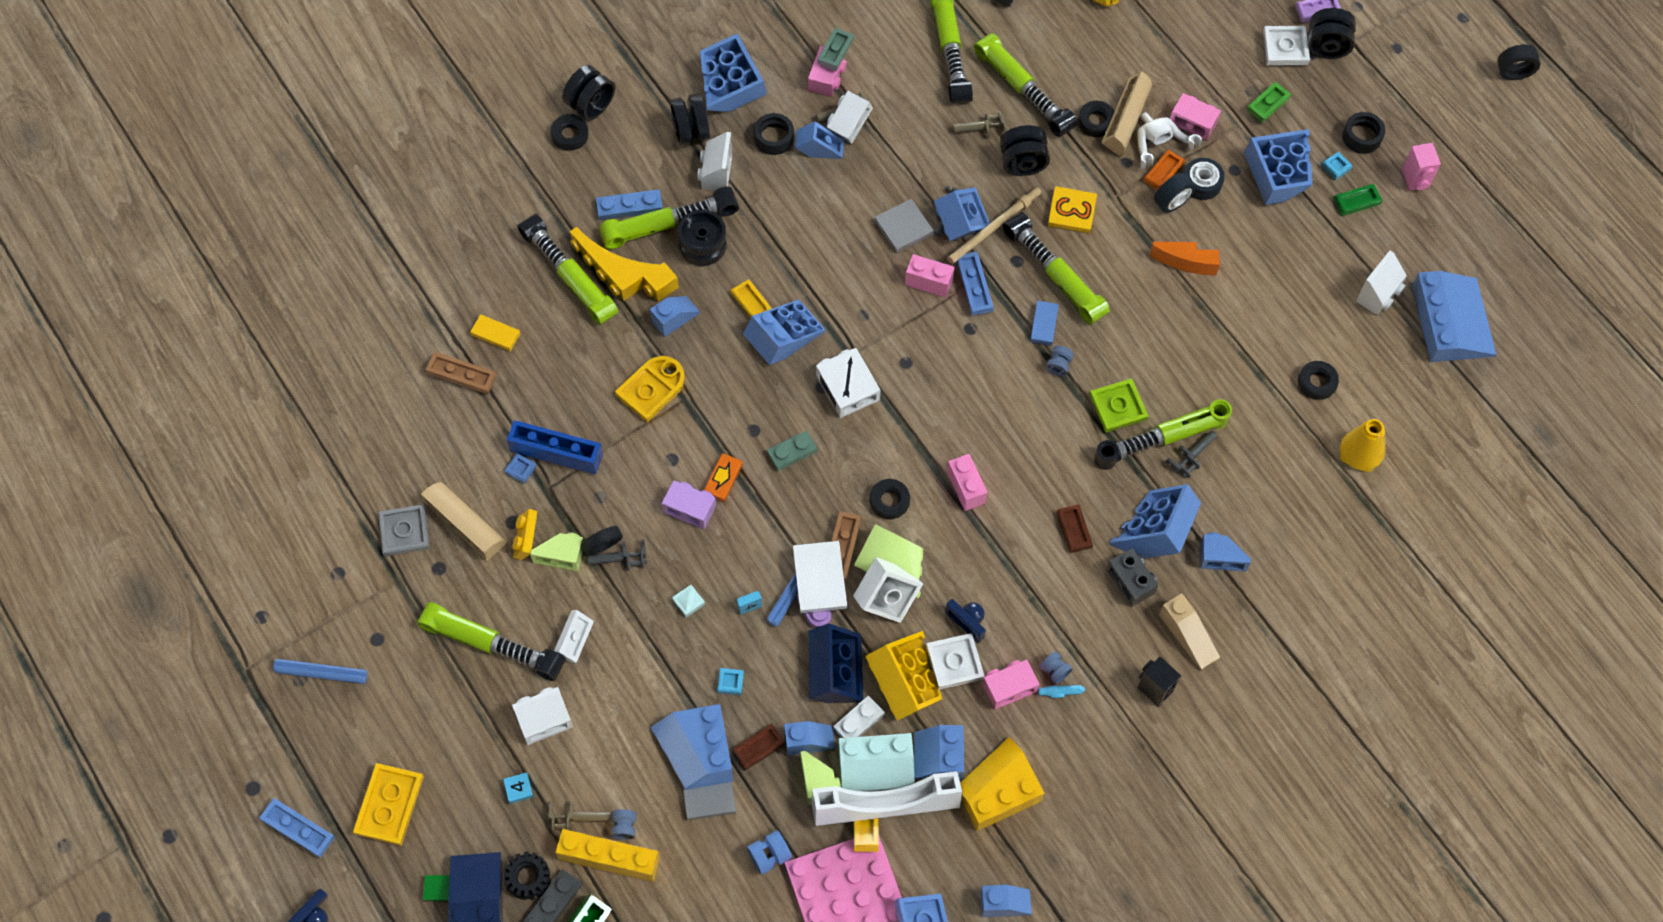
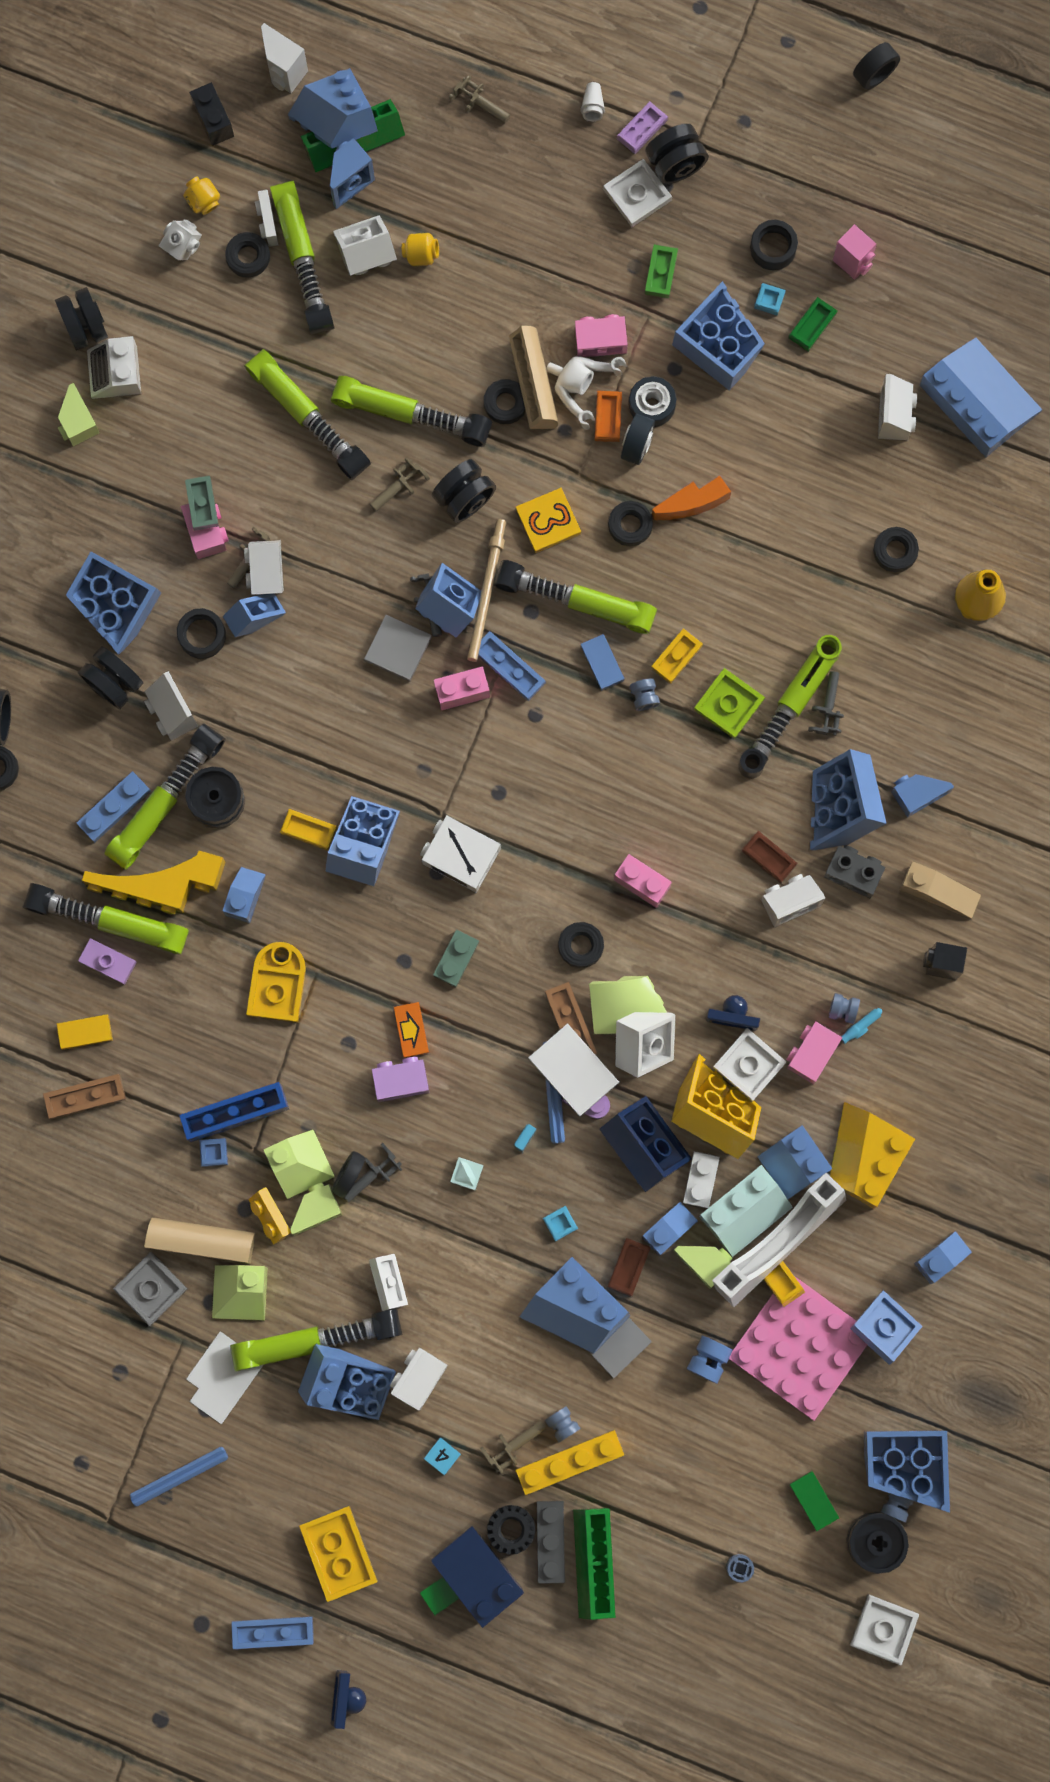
camera: 30 degrees left, 15 degrees up
none -> lavender plate [78,938,137,985]
none -> white sticker [187,1332,263,1424]
none -> yellowish green slope [212,1265,268,1320]
none -> yellowish green slope [264,1130,335,1199]
none -> medium blue slope [298,1344,396,1420]
none -> black tyre [608,501,653,547]
none -> yellow plate [651,628,703,684]
none -> white slope [761,874,825,927]

